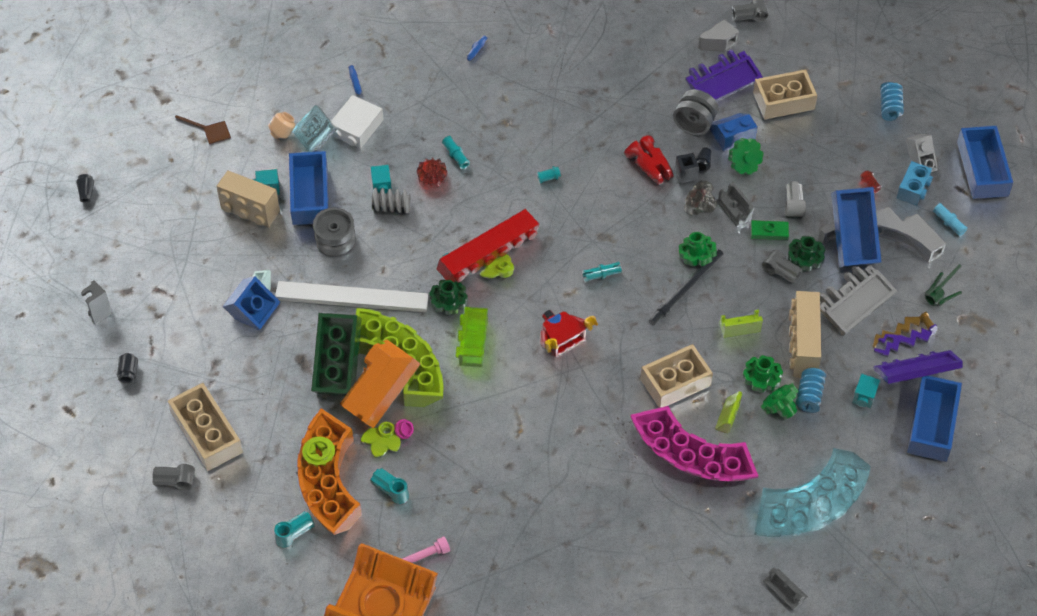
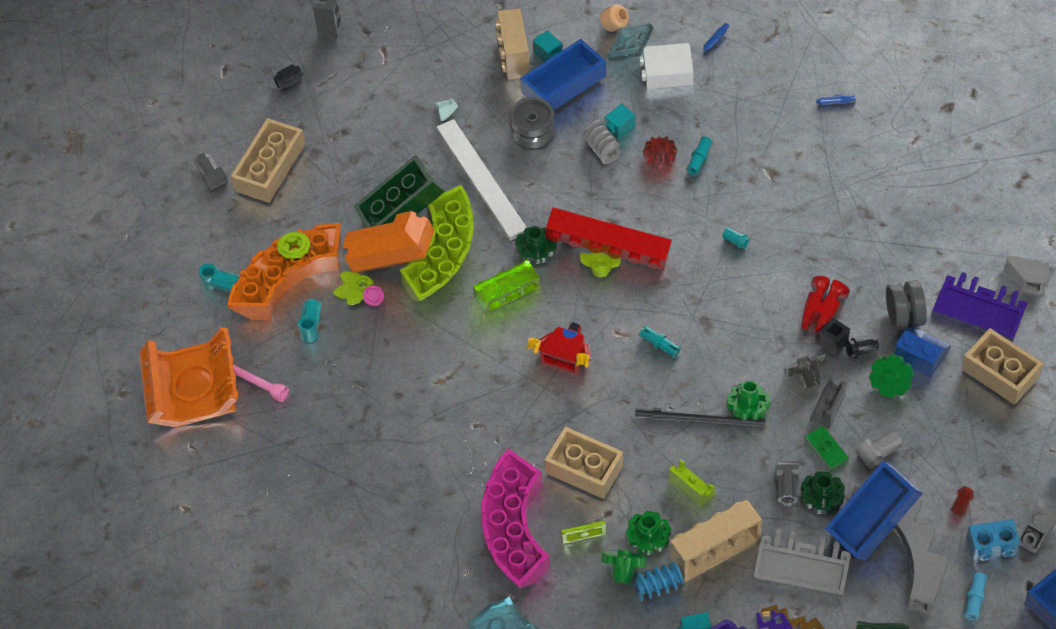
camera: 60 degrees right, 0 degrees up
blue slope [222,276,280,330] -> none

